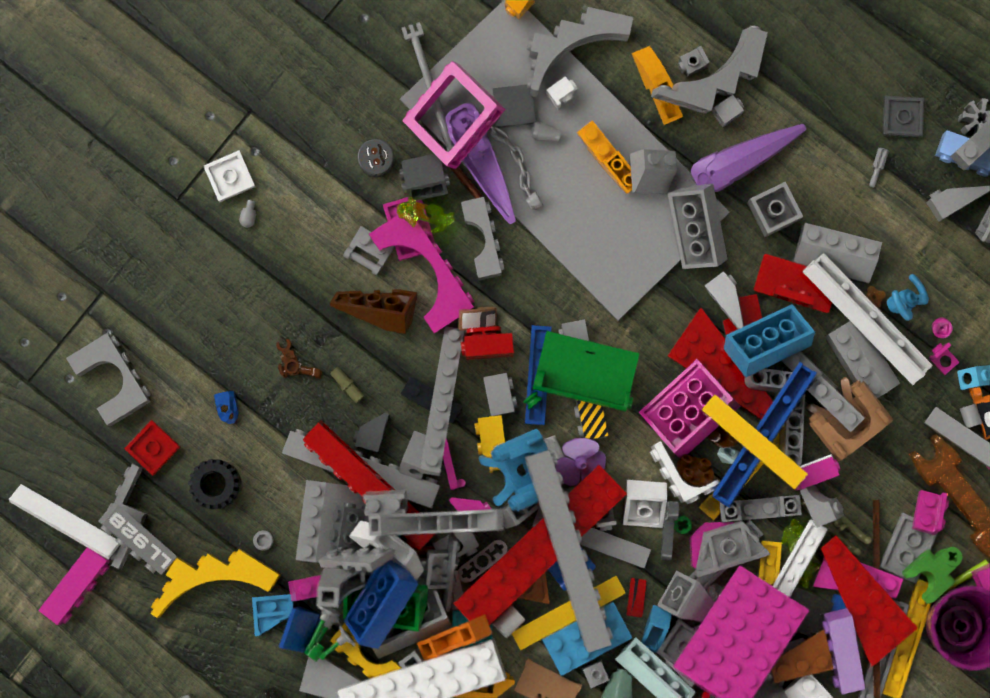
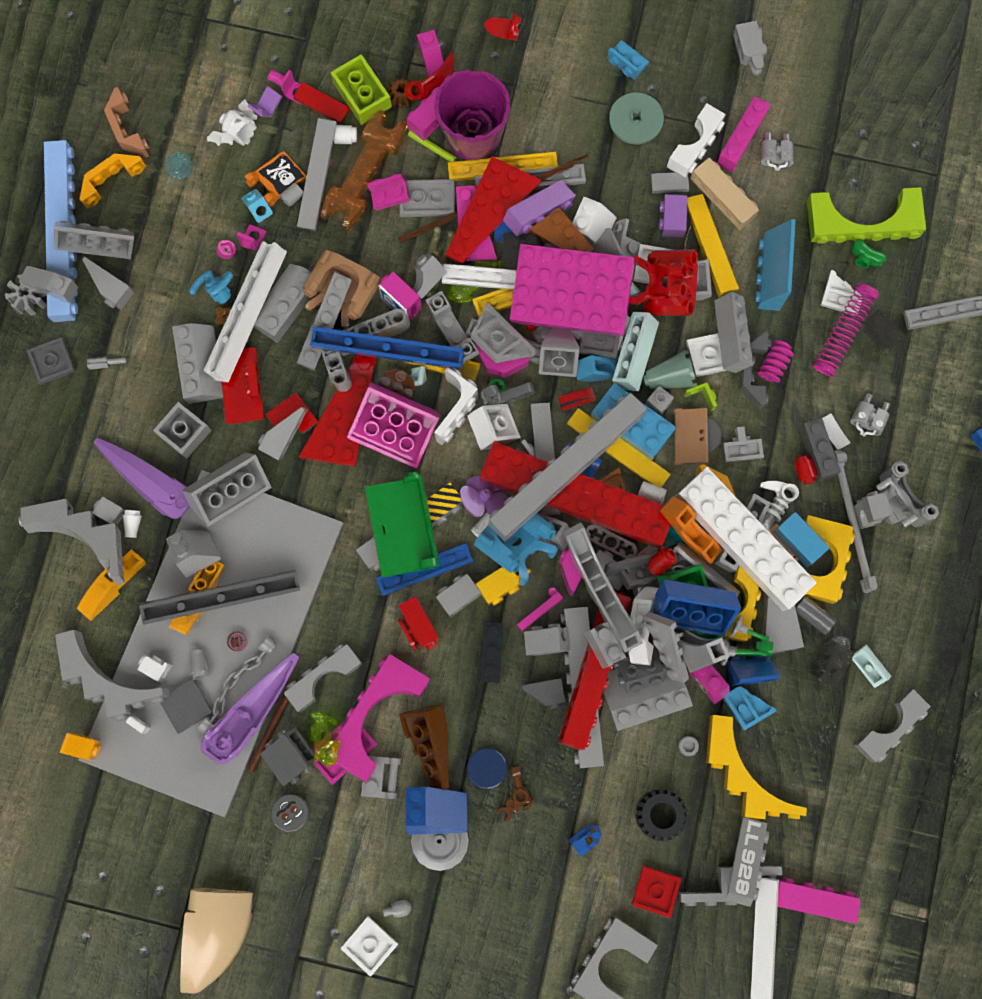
camera: 115 degrees left, 5 degrees down
olive pin [330,366,364,403] -> none
light grey hinge [401,22,454,152] -> none
piece [402,61,506,169] -> none
light grey plate [419,326,464,476] -> none
slope [458,307,497,331] -> none
green bush [523,391,543,409] -> none
reddish brown dish [677,454,714,486] -> none
light grey brick [678,46,710,78] -> none
yellow tile [702,395,808,490] -> none
dark azure brick [724,304,815,377] -> none
bright green piece [902,547,962,604] -> none
none -> white cone [122,510,142,538]
none -> white tile [126,716,150,734]
none -> dark grey tile [138,570,300,625]
none -> tan panel [180,888,253,994]
none -> clear smoke tile [227,631,248,652]
none -> blue slope [405,787,468,835]
none -> light grey piece [411,833,469,871]
none -> dark blue tile [467,748,507,789]
none -> red brick [647,547,677,576]

